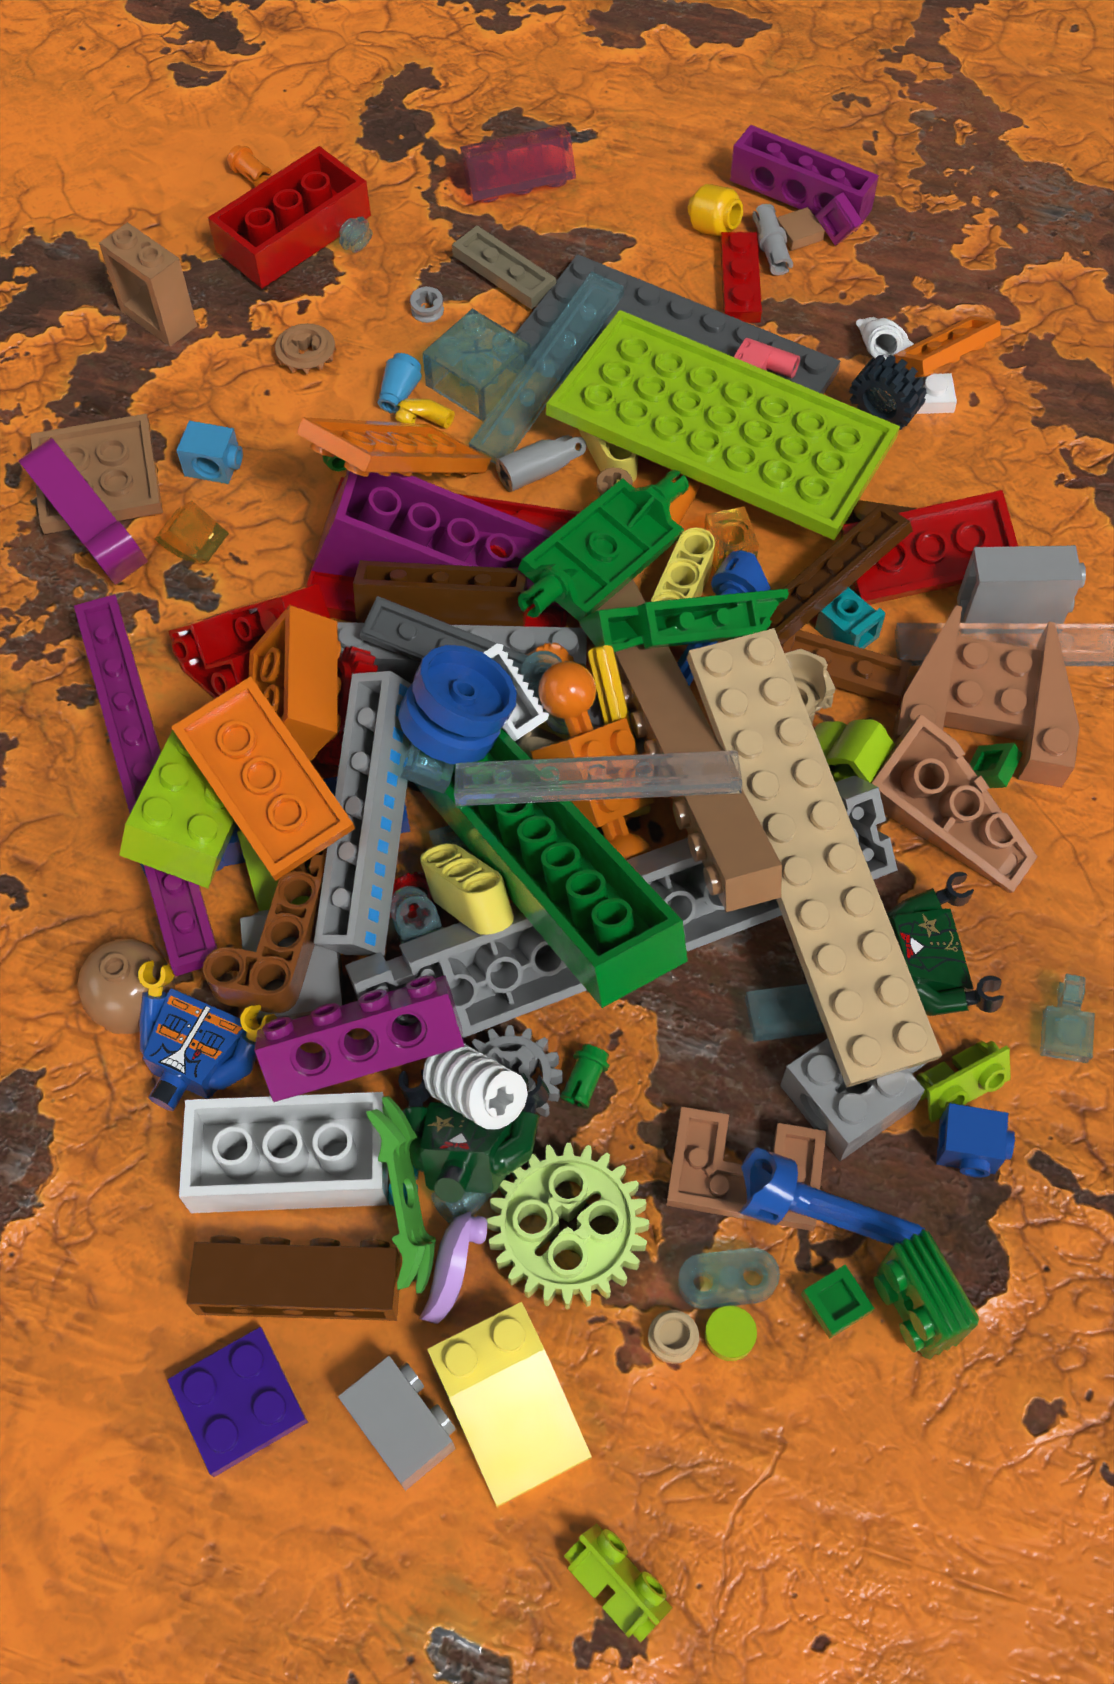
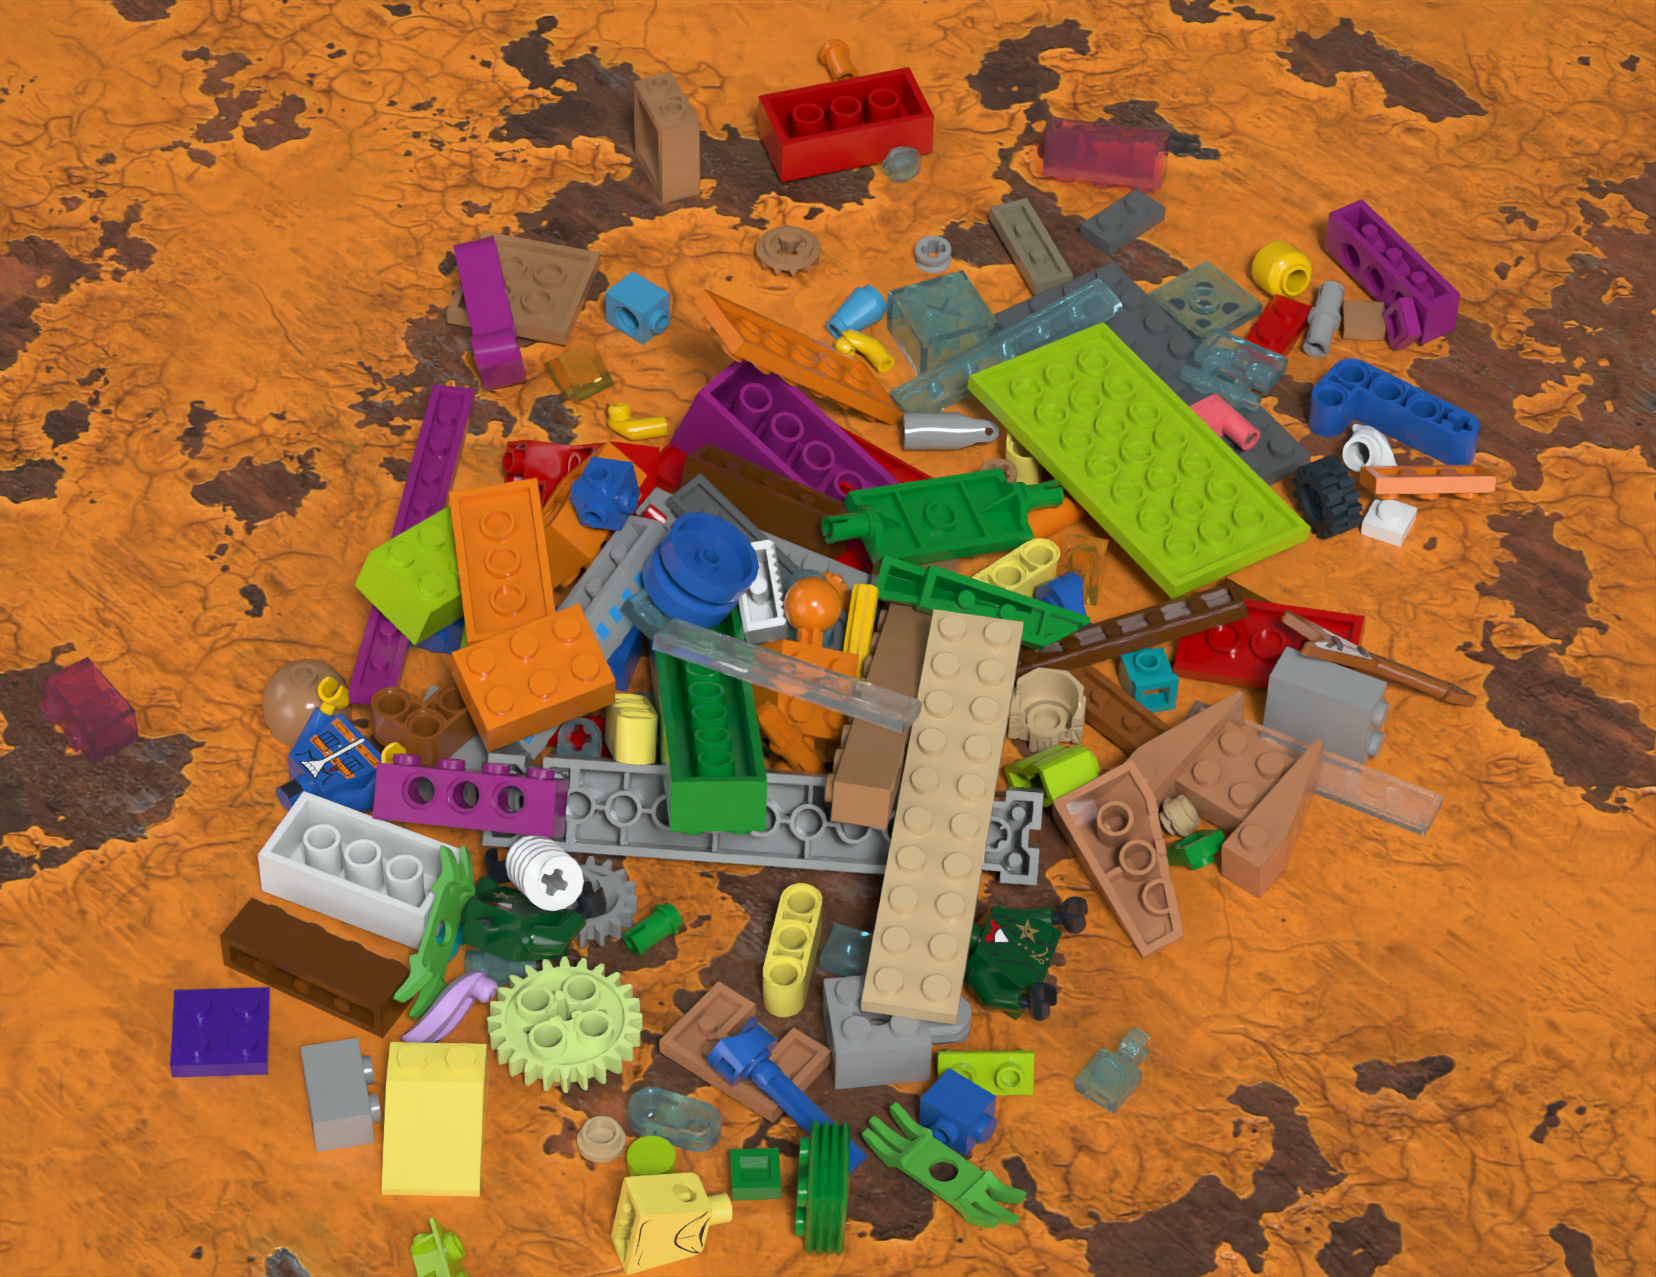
camera: 25 degrees right, 15 degrees down
none -> orange brick [451,603,616,752]
none -> blue brick [570,456,640,531]
none -> yellow arm [607,402,668,441]
none -> light yellow torso [611,1172,733,1275]
none -> orange axle [756,701,822,772]
none -> light yellow beam [763,883,822,1017]
none -> bright green piece [862,1102,1027,1228]
none -> dark grey plate [1080,188,1166,256]
none -> clear light blue tile [1147,260,1262,348]
none -> tan plate [1159,794,1200,837]
none -> clear light blue plate [1180,327,1288,412]
none -> dark orange piece [1281,610,1477,707]
none -> blue beam [1308,358,1480,465]

